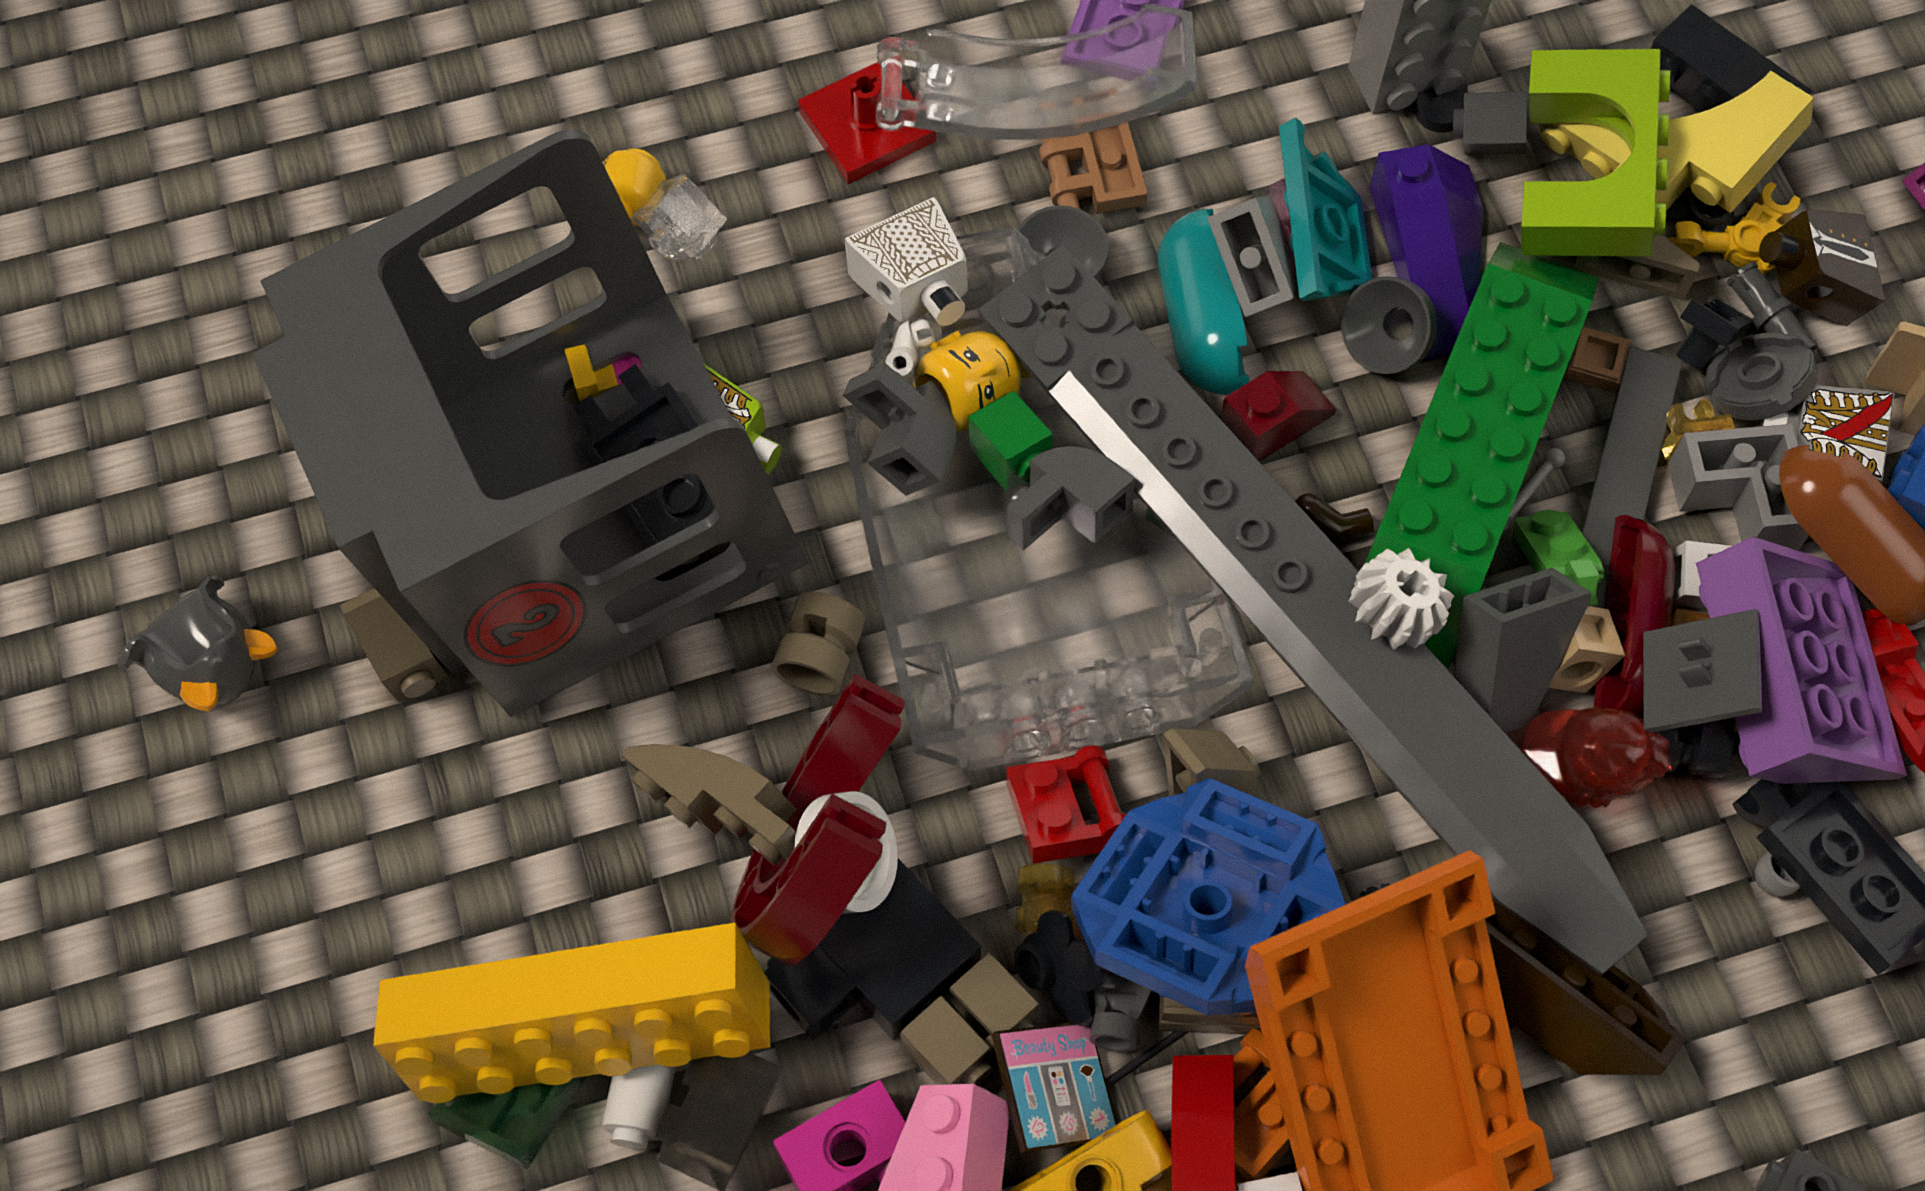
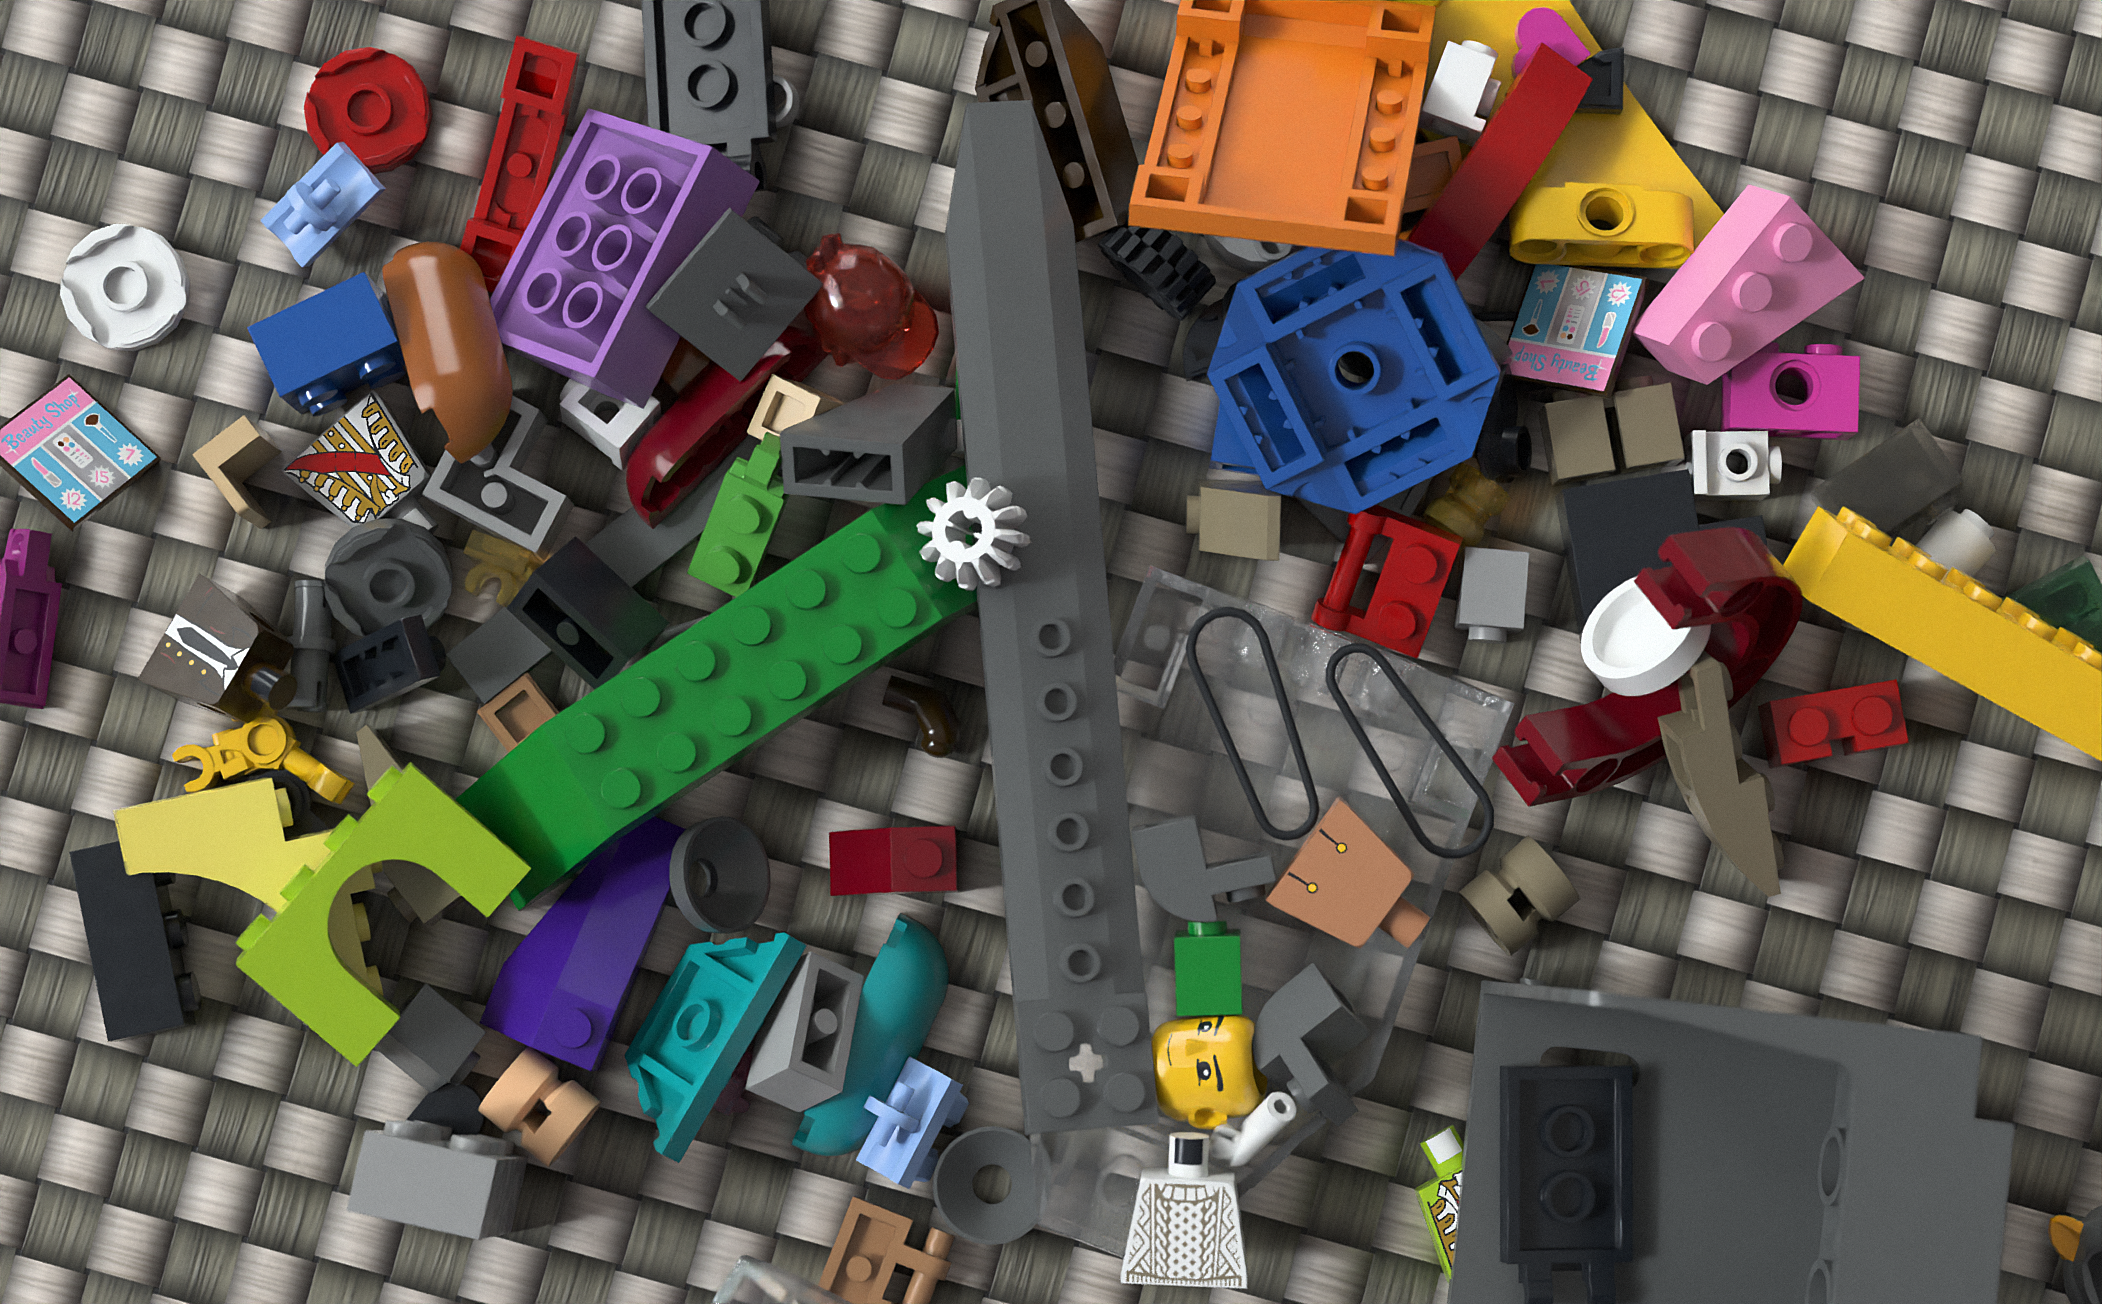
camera: 145 degrees left, 20 degrees up
none -> light nougat wheel [478,1046,601,1167]
none -> black brick [506,536,670,690]
none -> light blue hips [856,1057,969,1189]
none -> black piece [1186,607,1320,841]
none -> nougat torso [1266,796,1430,949]
none -> black piece [1326,643,1494,859]
none -> light grey brick [1454,547,1530,644]
none -> white brick [1684,430,1782,501]
none -> red brick [1758,679,1909,769]

